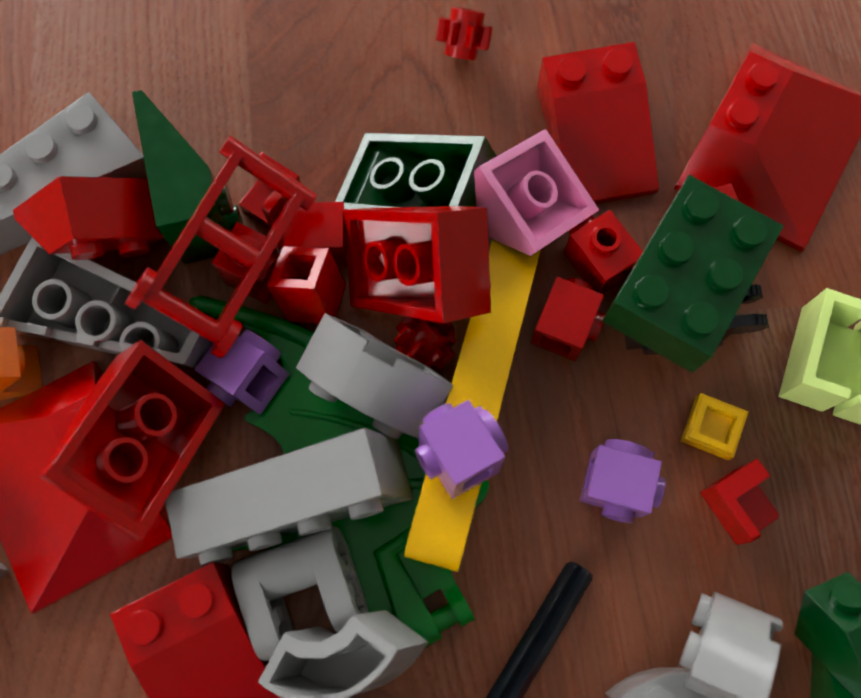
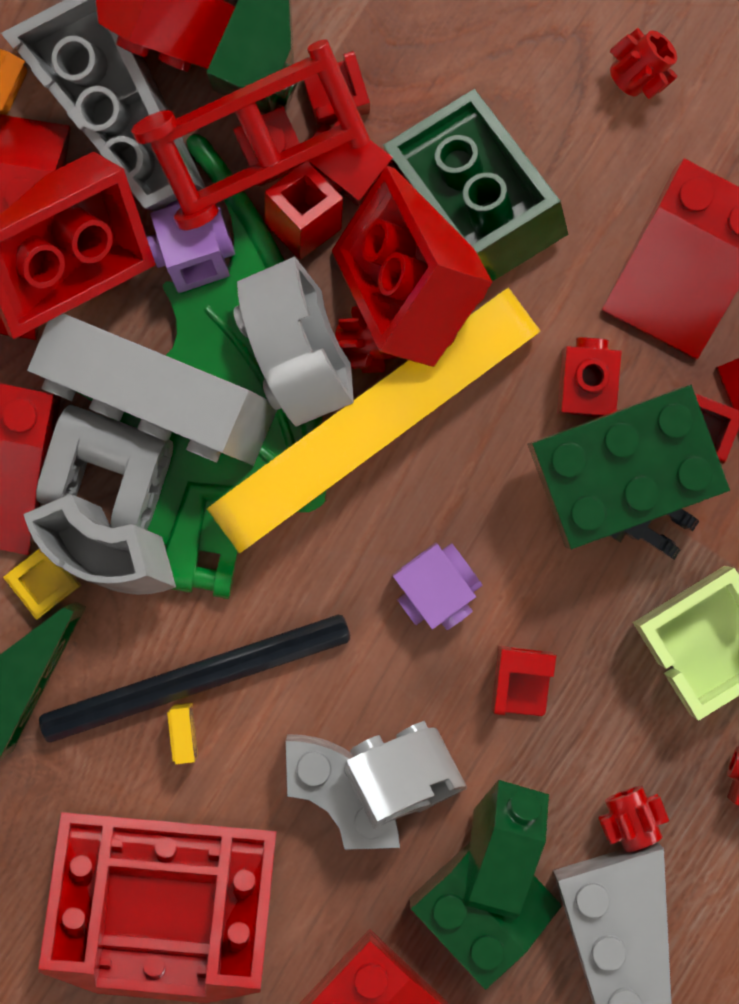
camera: 40 degrees right, 15 degrees up
medium lavender brick [415,400,508,499] -> none
bright pink slope [474,129,599,256] -> none
red brick [530,277,605,361] -> none
yellow tile [680,393,749,460] -> none

